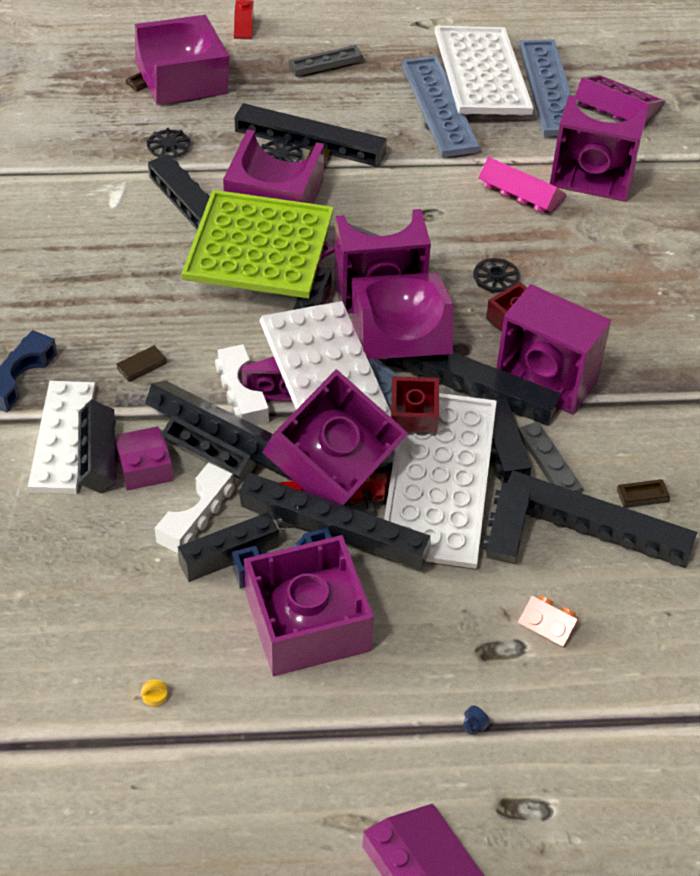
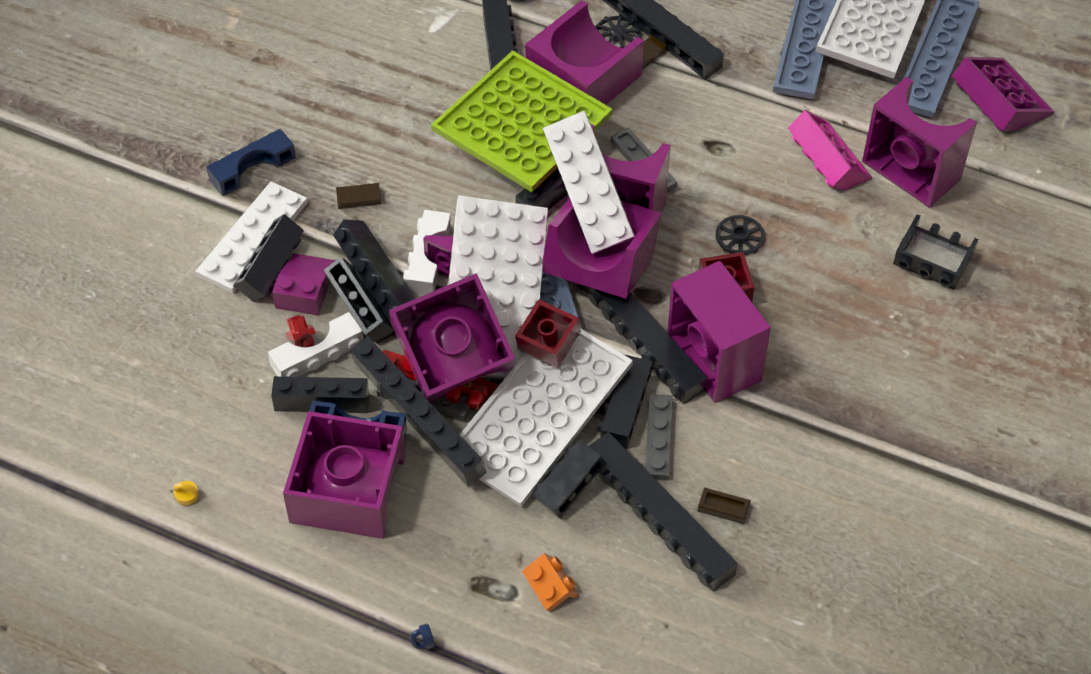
camera: 30 degrees right, 5 degrees up
none -> red hips [285,315,316,347]
none -> white plate [543,111,635,254]
none -> black window [893,214,979,290]

